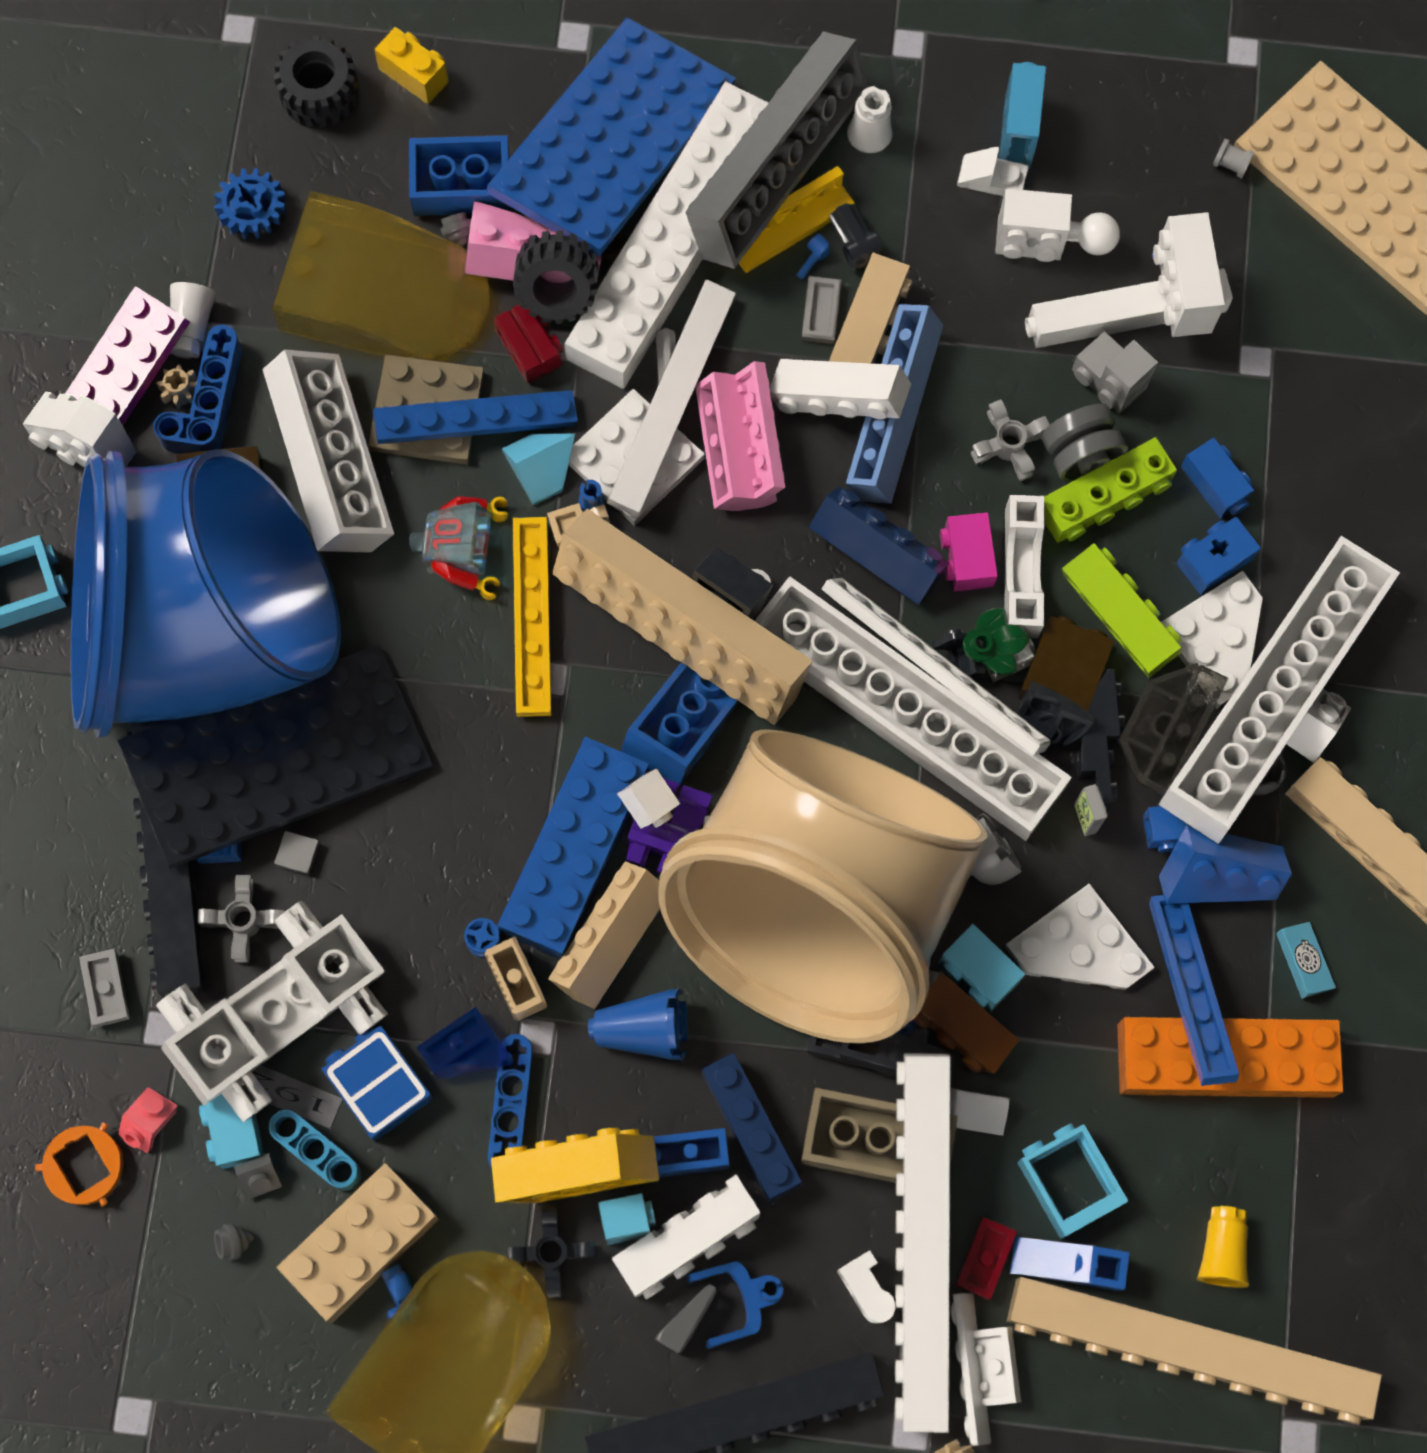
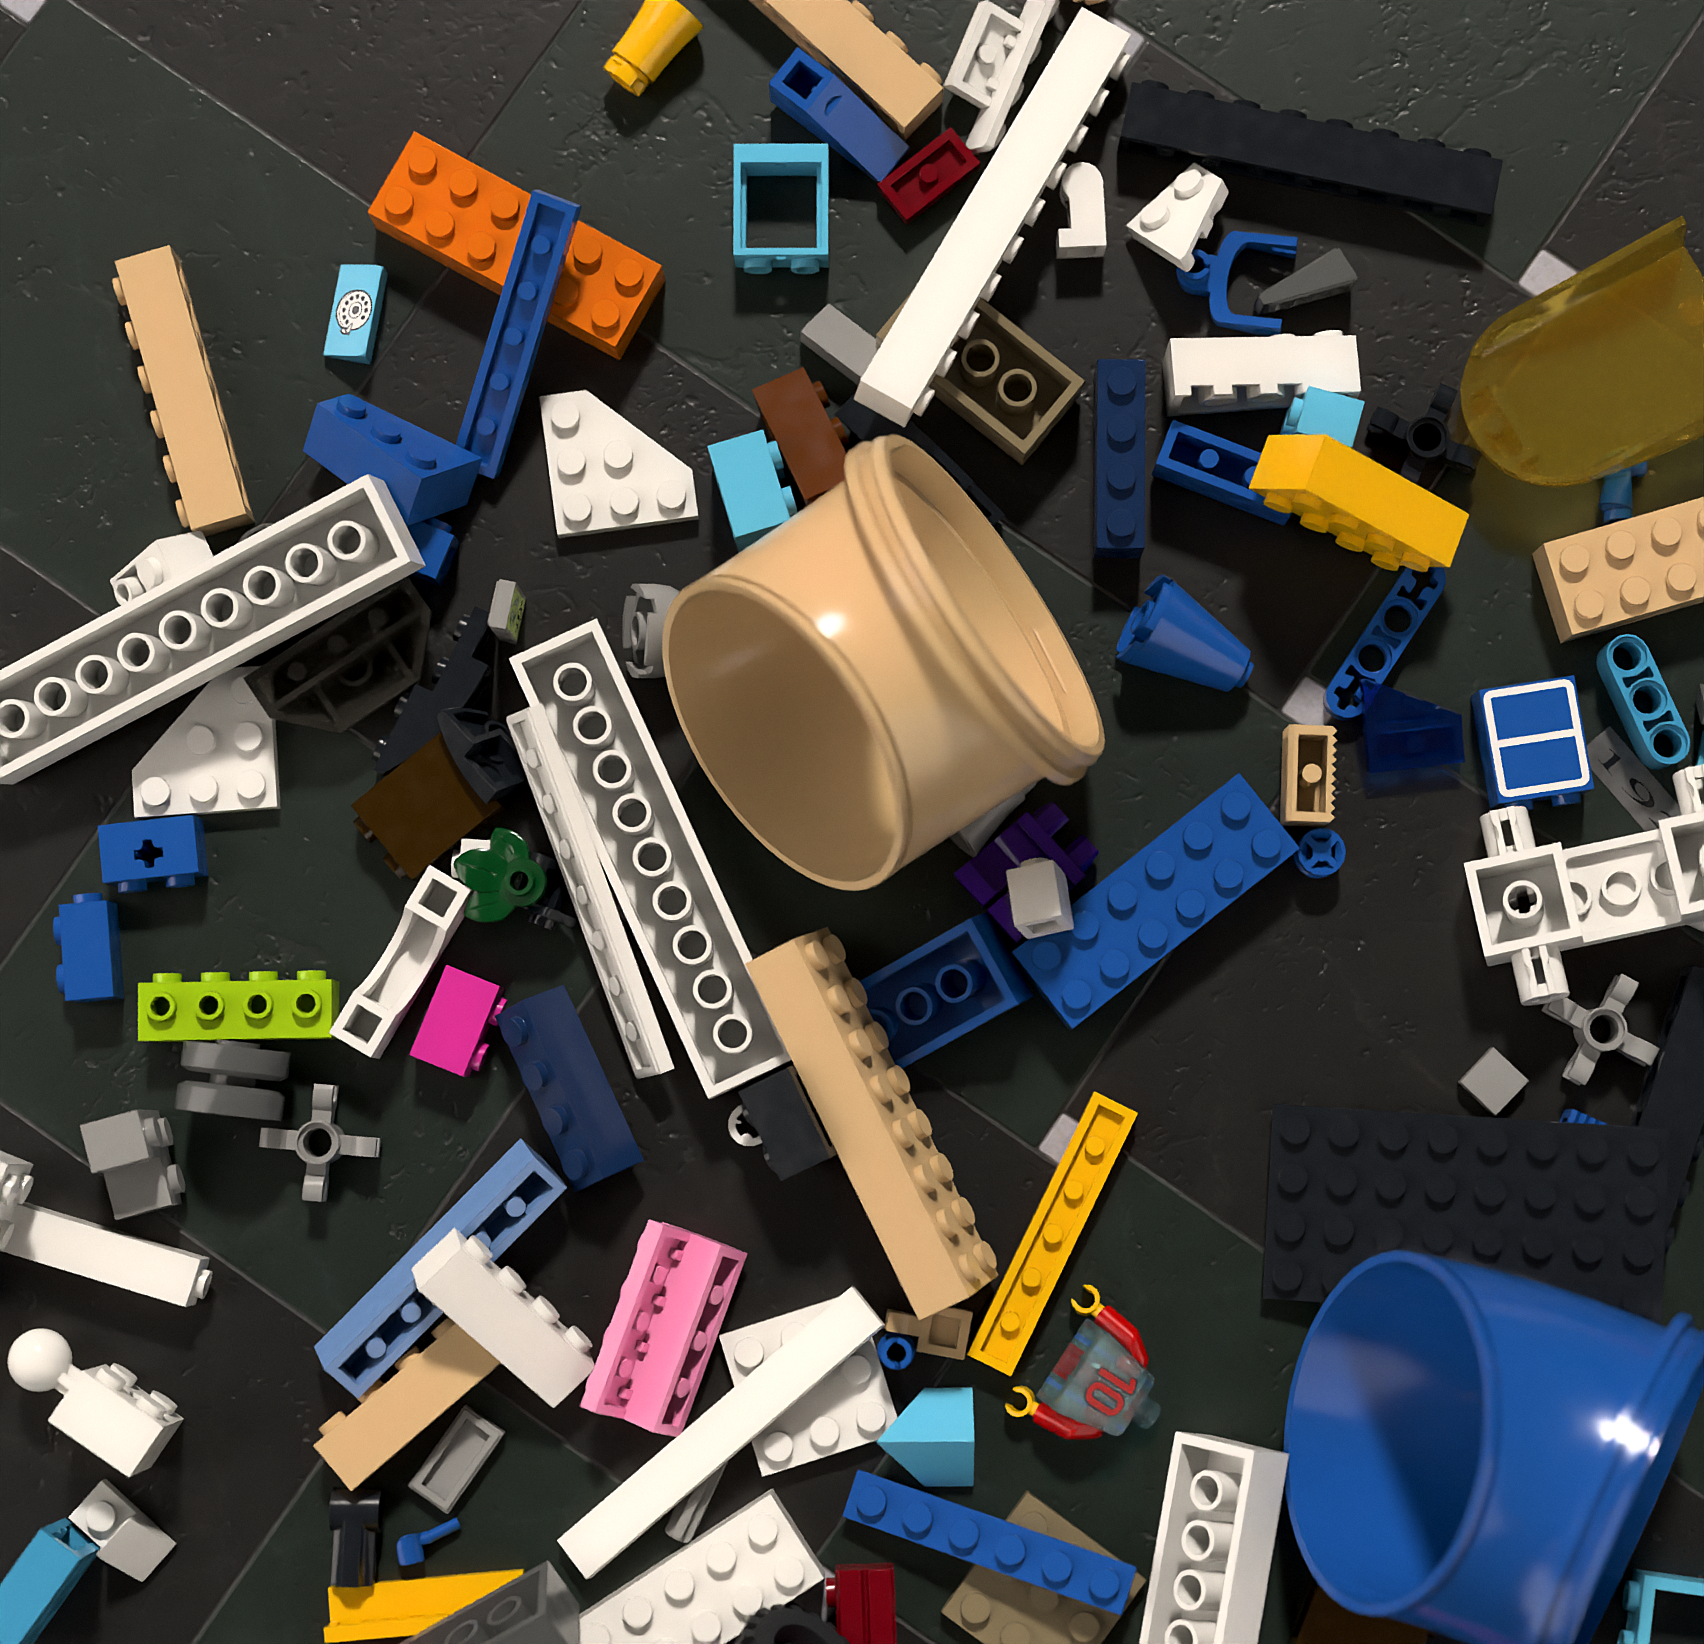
camera: 145 degrees left, 10 degrees up
tan brick [548,861,660,1009] -> none
lime brick [1062,543,1182,679] -> none
none -> white wing [1126,163,1229,272]

